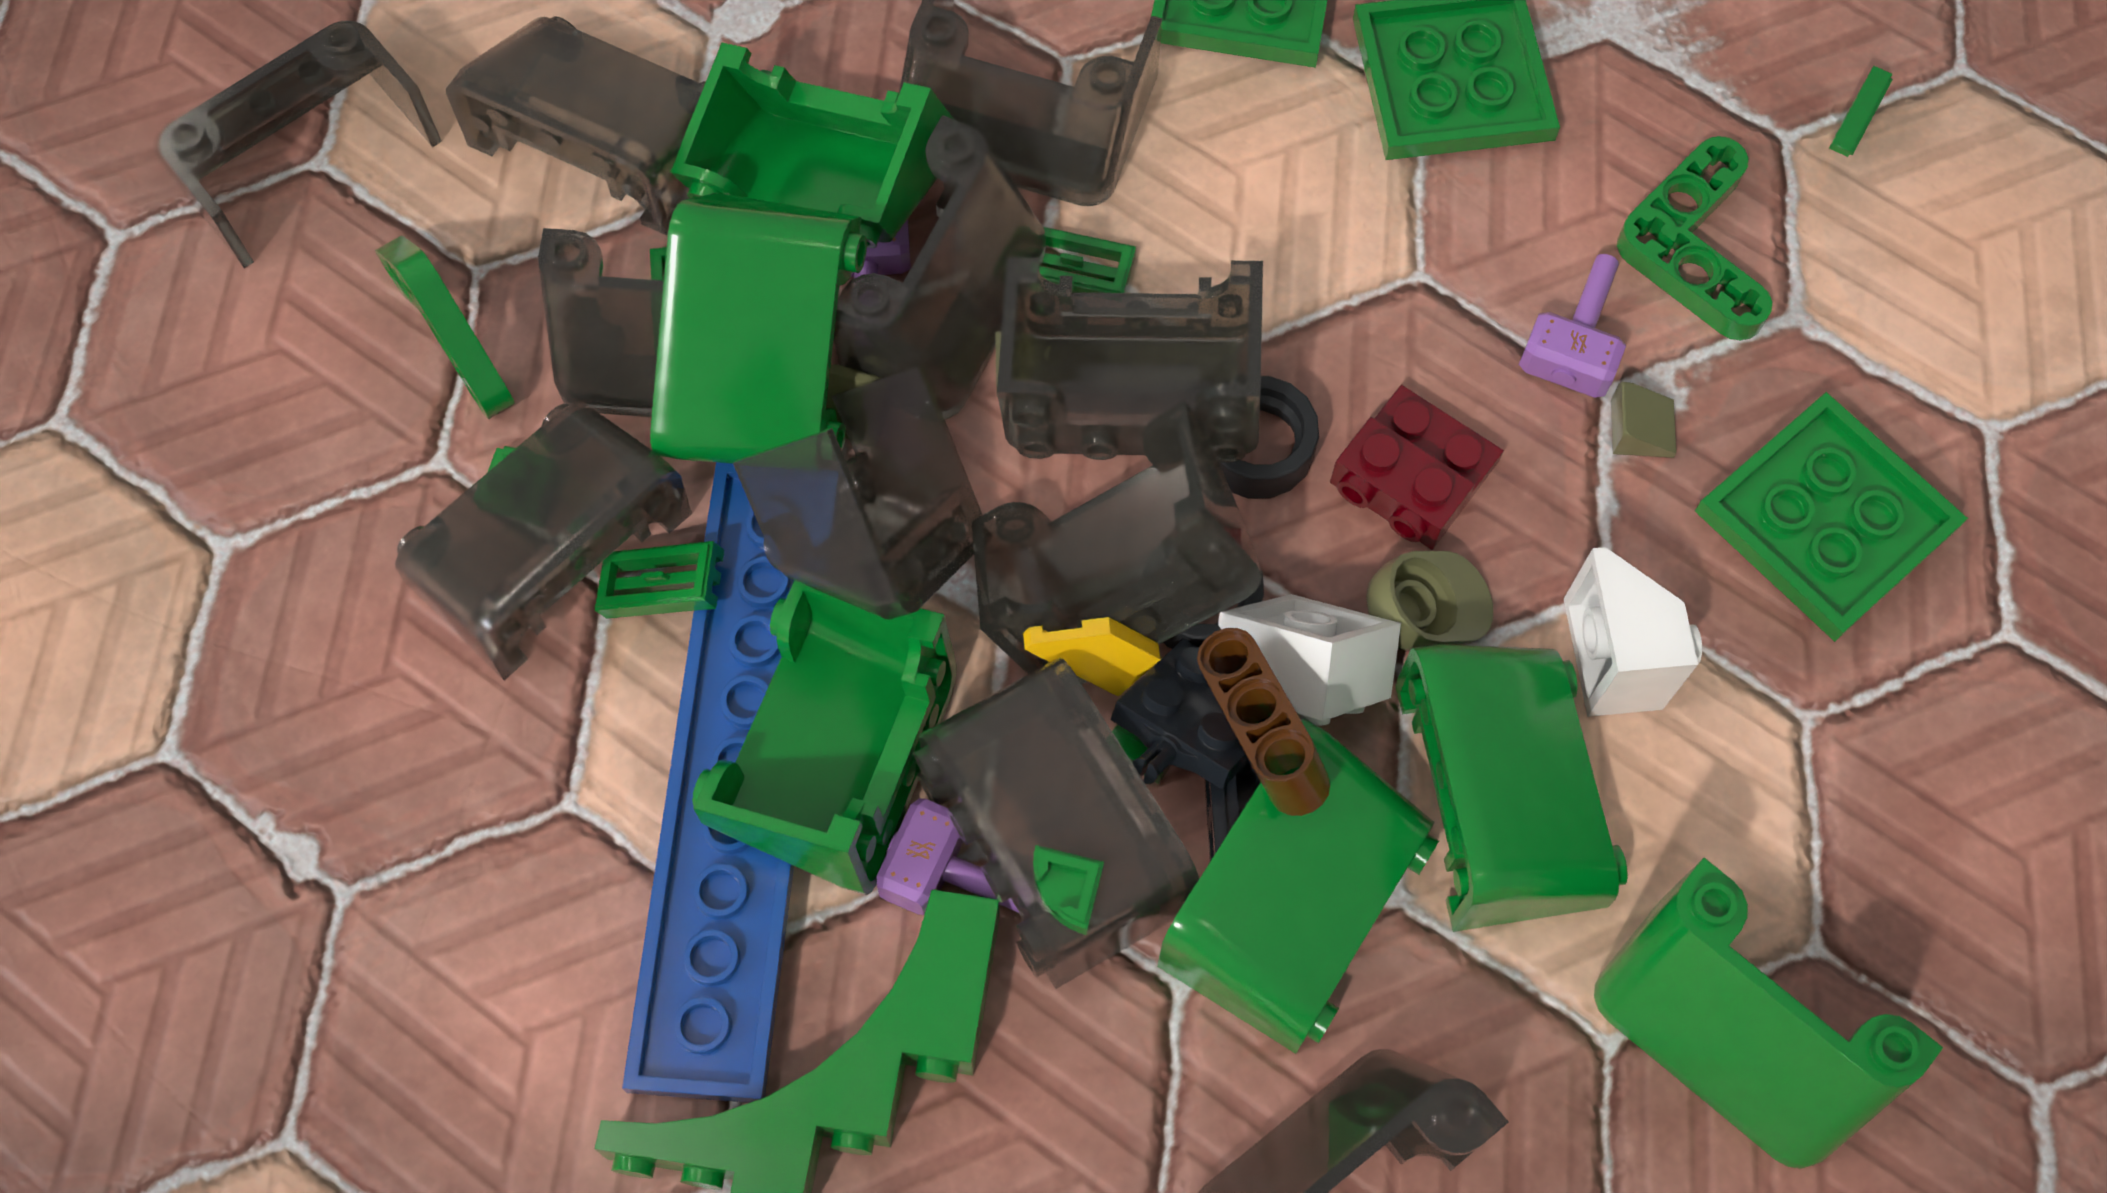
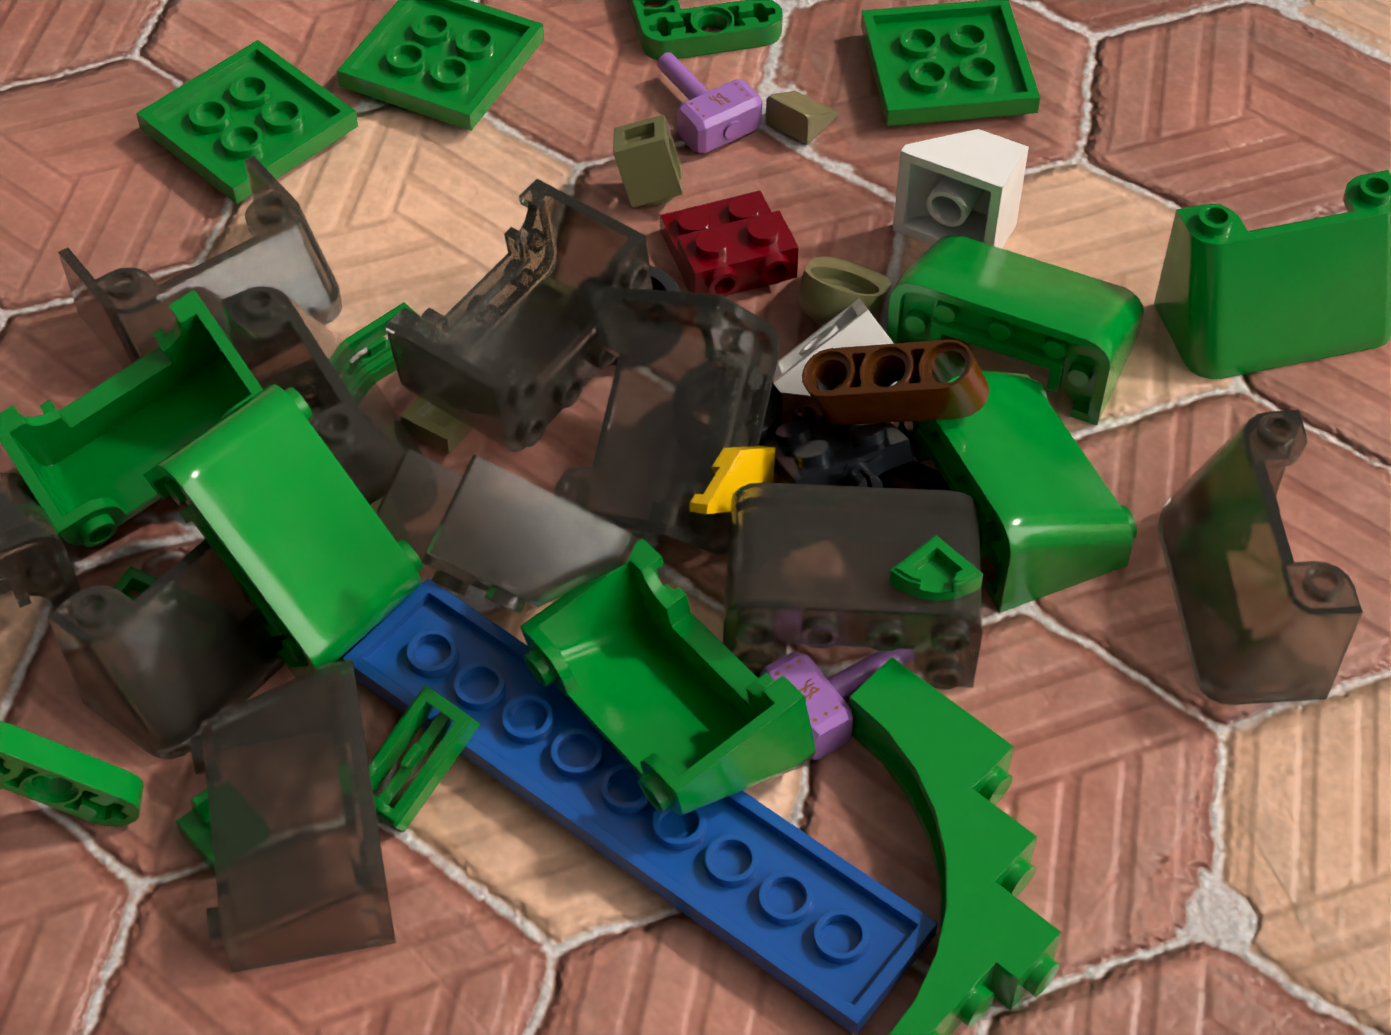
camera: 55 degrees left, 15 degrees down
none -> olive brick [613,114,683,208]

